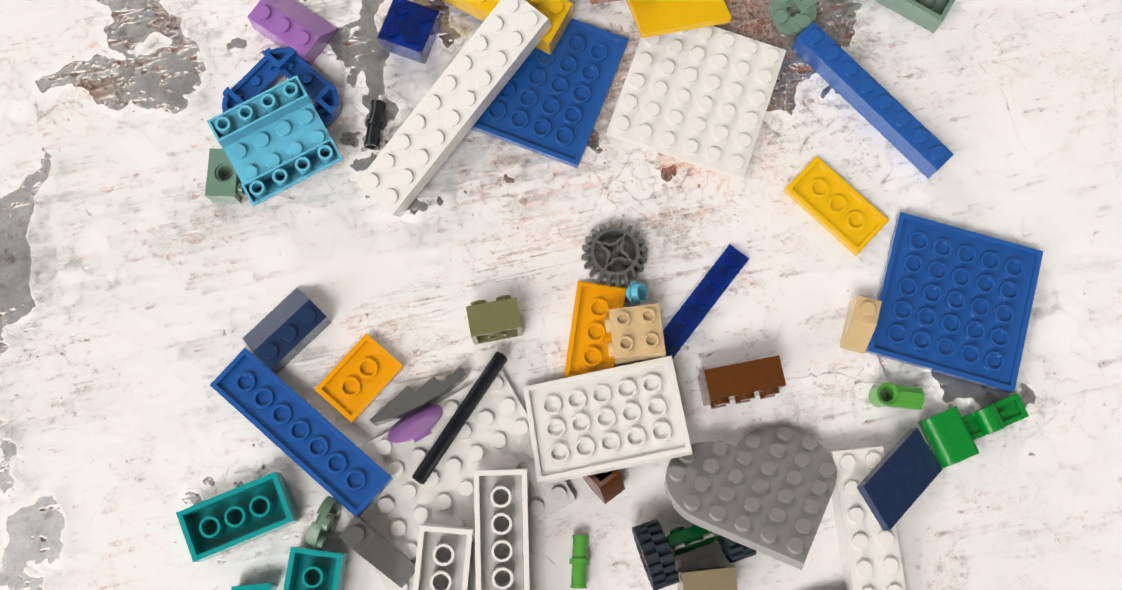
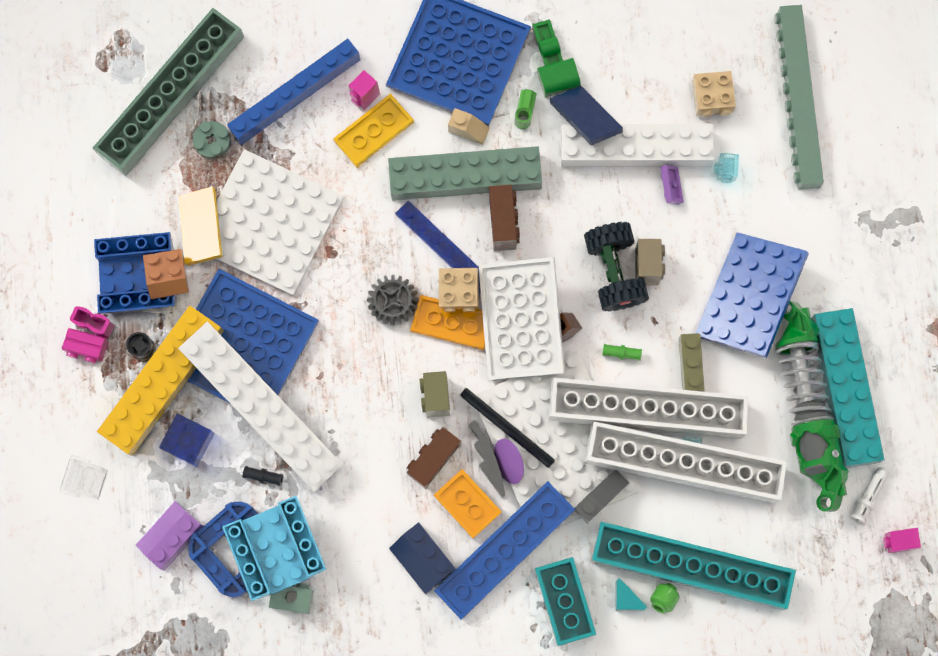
camera: 75 degrees left, 0 degrees up
sand green plate [306,496,343,550] -> none
medium azure plate [626,281,648,305] -> none
light grey plate [664,426,837,570] -> none
none -> dark pink brick [348,70,380,110]
none -> sand green brick [388,146,542,201]
none -> reddish brown brick [406,427,462,489]

